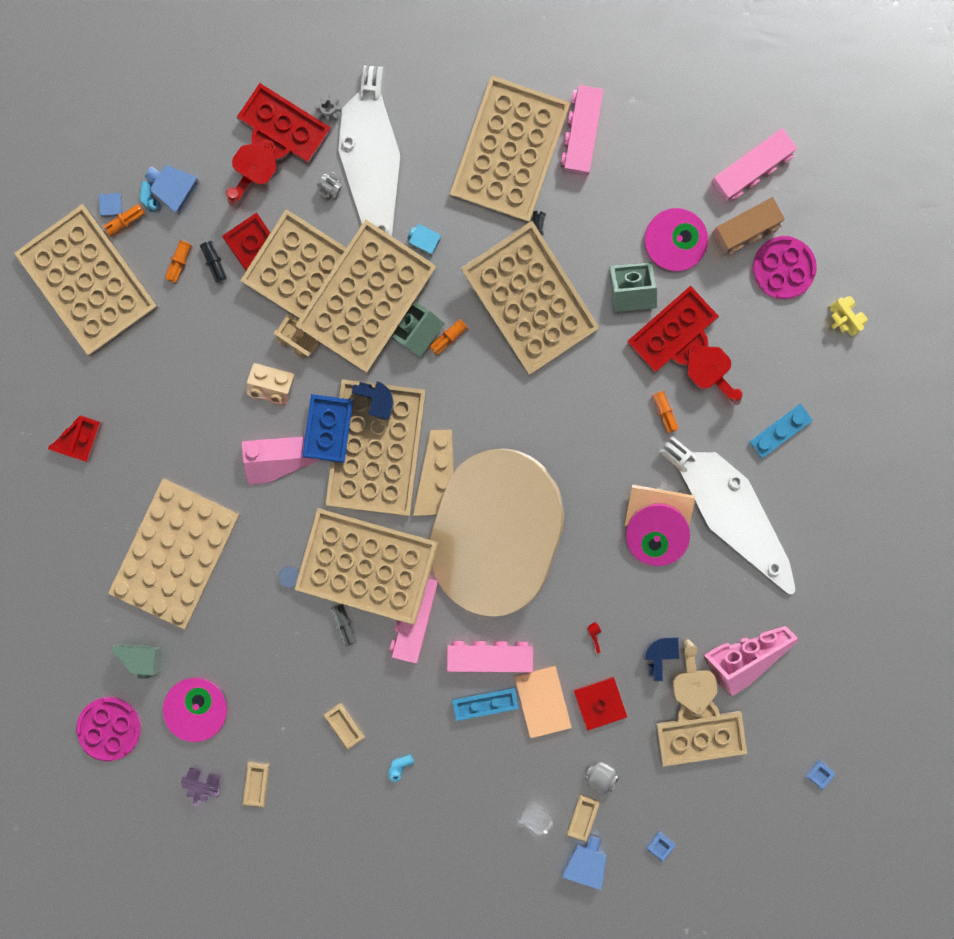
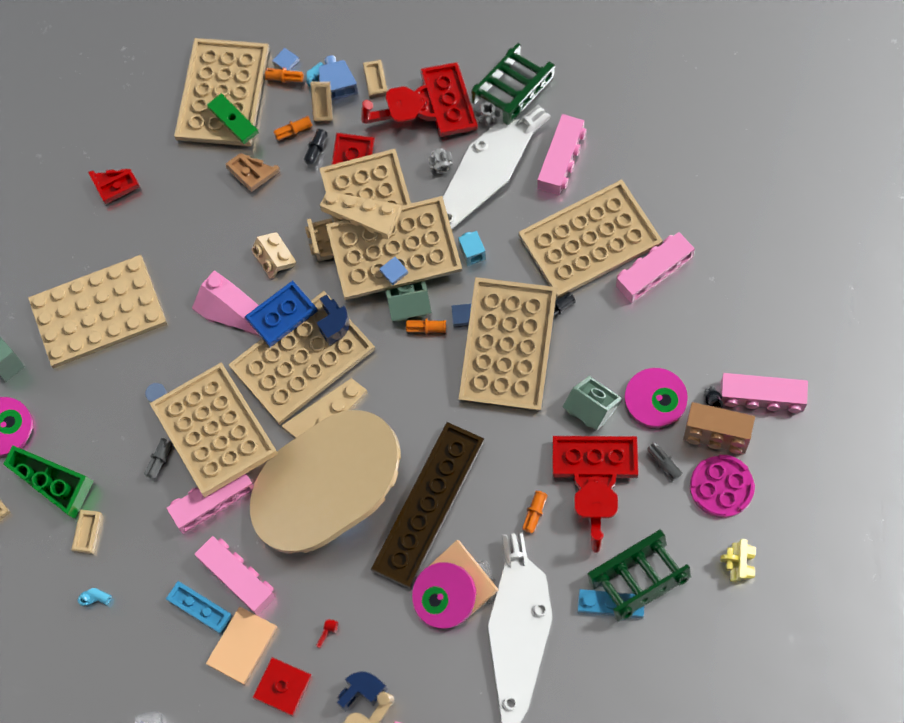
camera: 50 degrees right, 20 degrees down
none -> green wedge [3,445,93,519]
none -> green tile [207,93,259,144]
none -> medium nougat wing [226,153,280,192]
none -> tan tile [310,81,333,121]
none -> tan wing [320,191,402,240]
none -> tan tile [363,60,387,99]
none -> dark brown plate [371,422,485,589]
none -> medium blue tile [379,257,408,286]
none -> medium blue tile [452,304,472,327]
none -> dark green fence [471,43,555,125]
none -> bright pink brick [537,114,587,195]
none -> dark green fence [587,529,691,622]
none -> dark grey axle [647,442,683,482]
none -> black axle [704,386,723,409]

